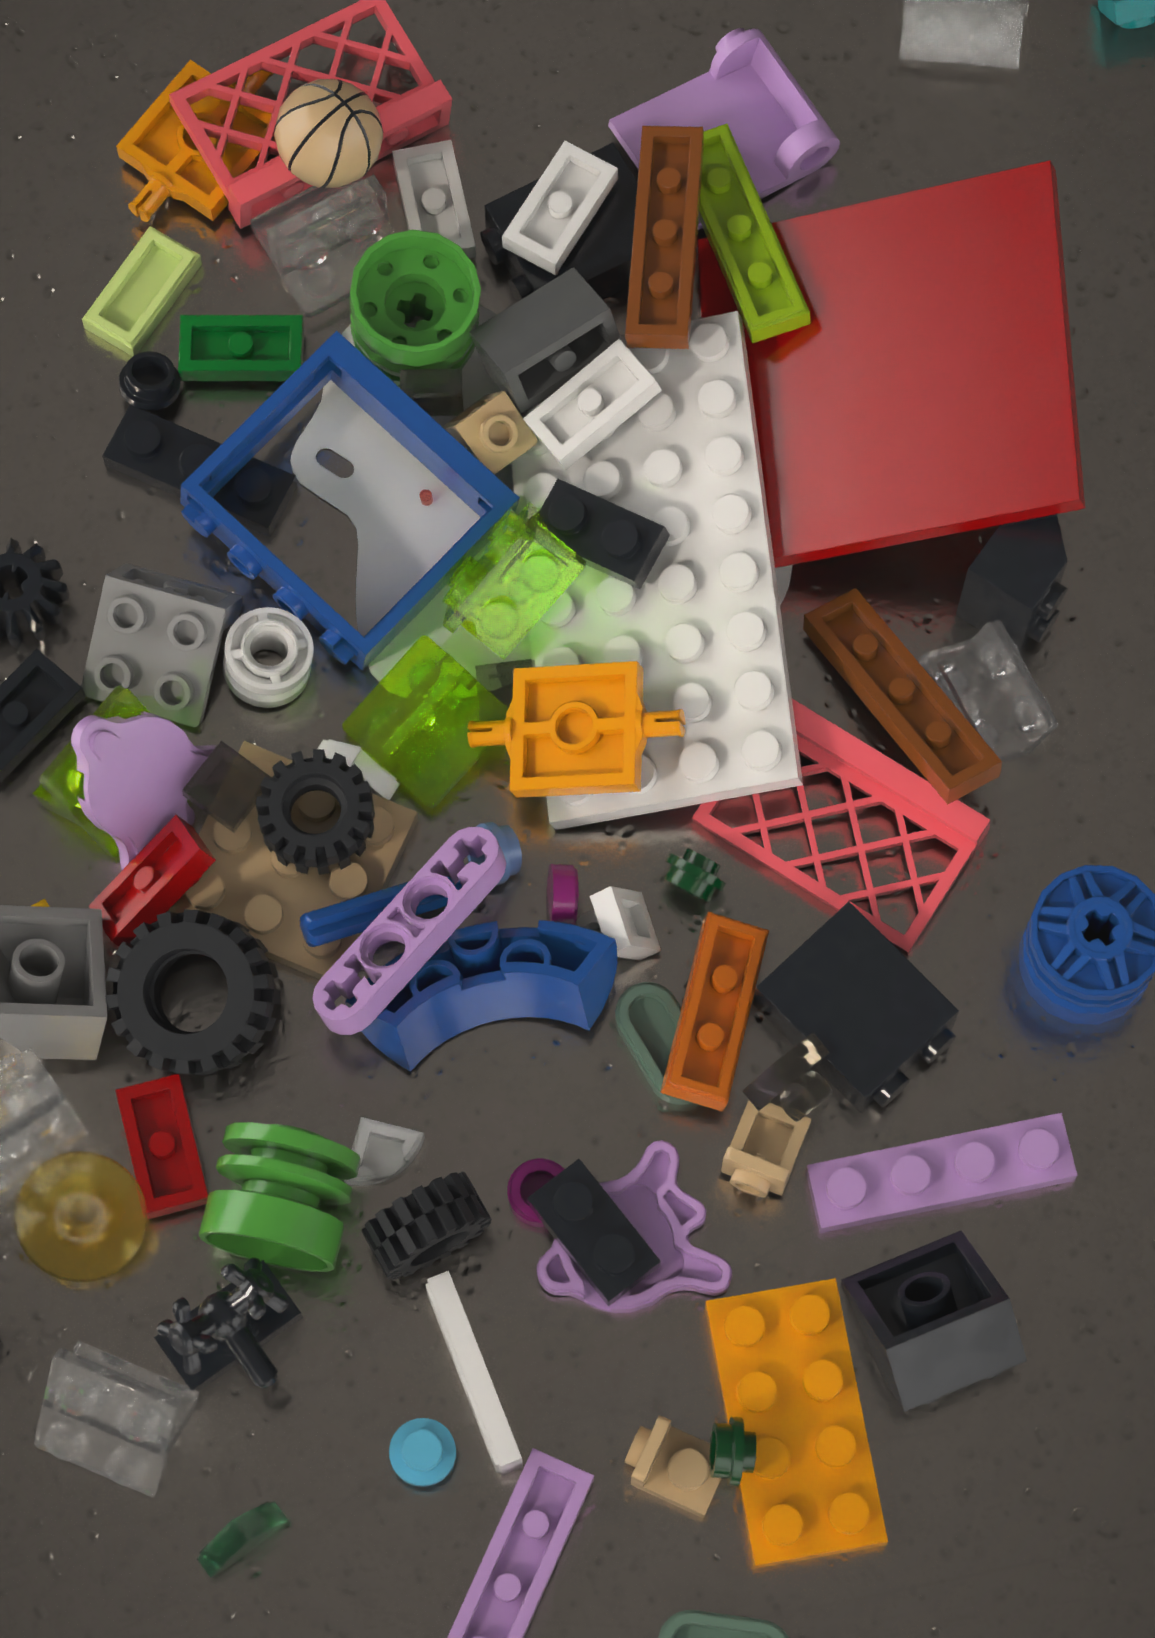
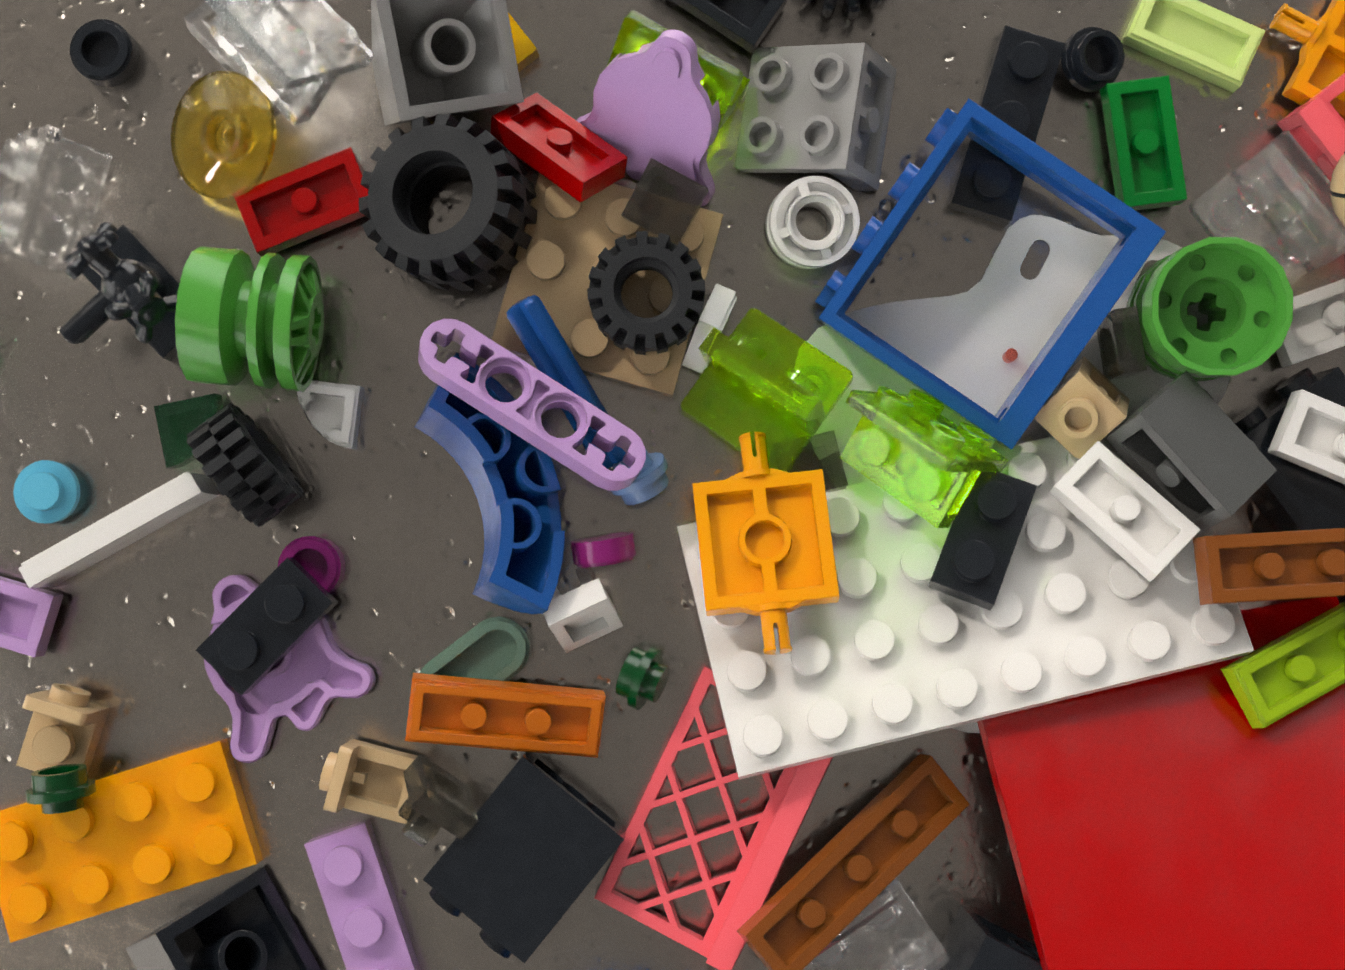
camera: 80 degrees right, 15 degrees up
none -> clear green tile [154,393,223,469]

